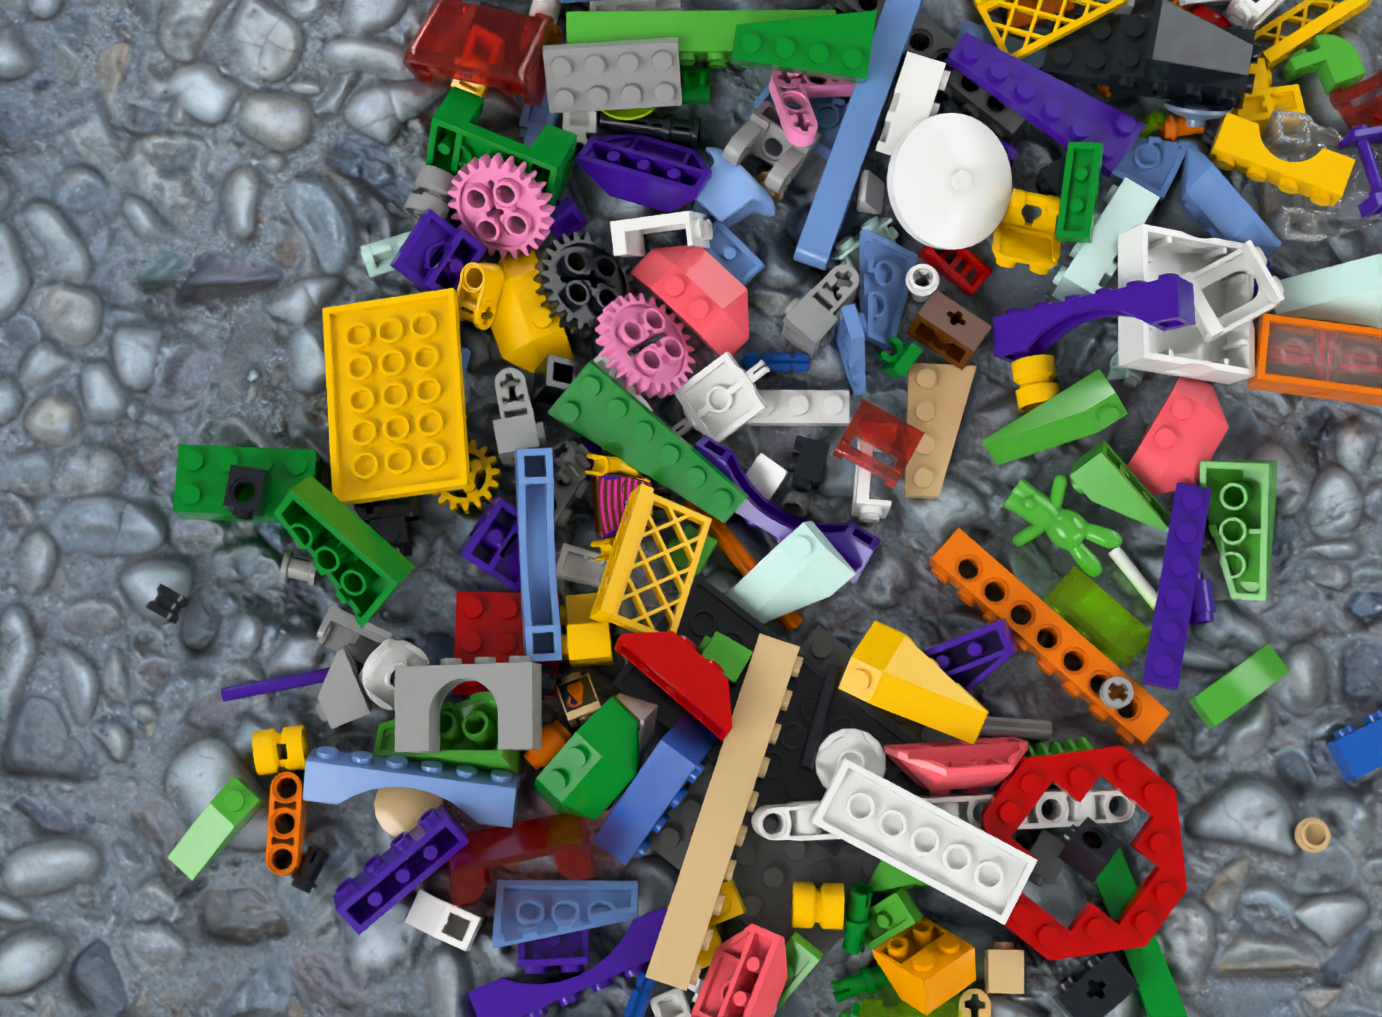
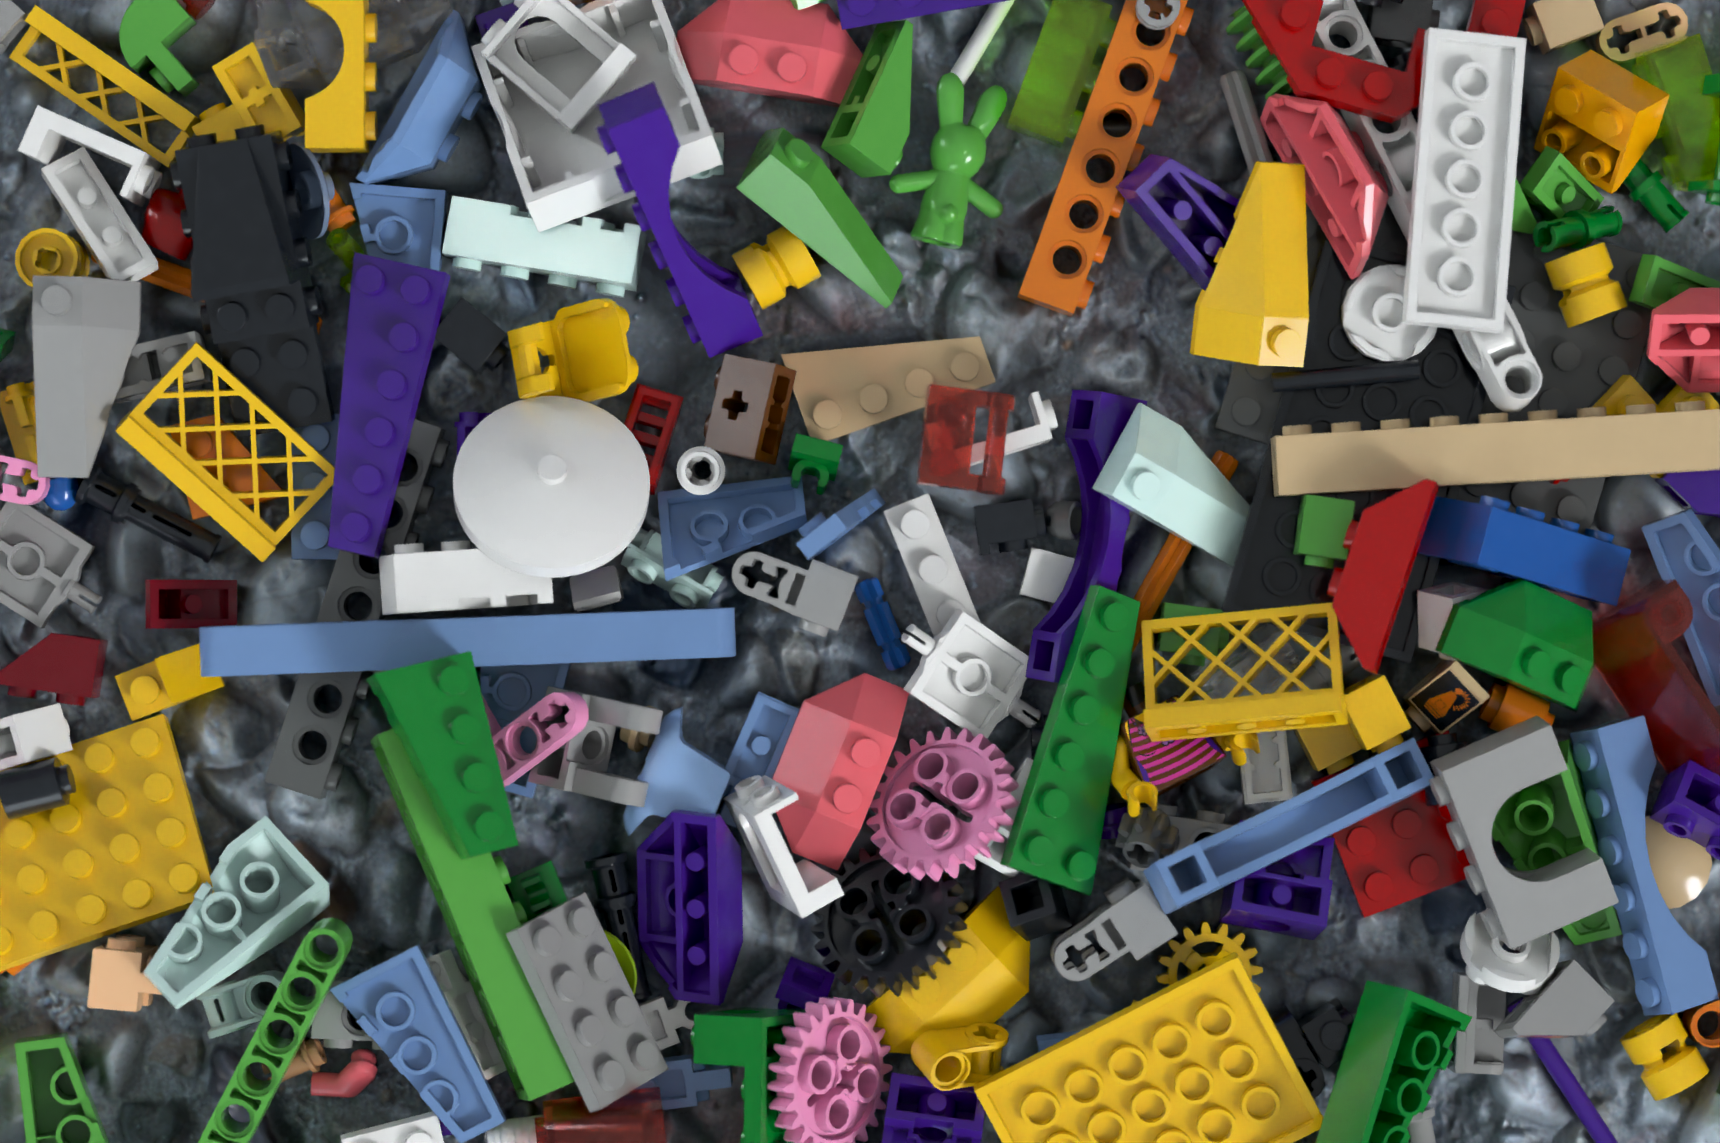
camera: 110 degrees left, 10 degrees up
green plate [1056,142,1104,243] -> none

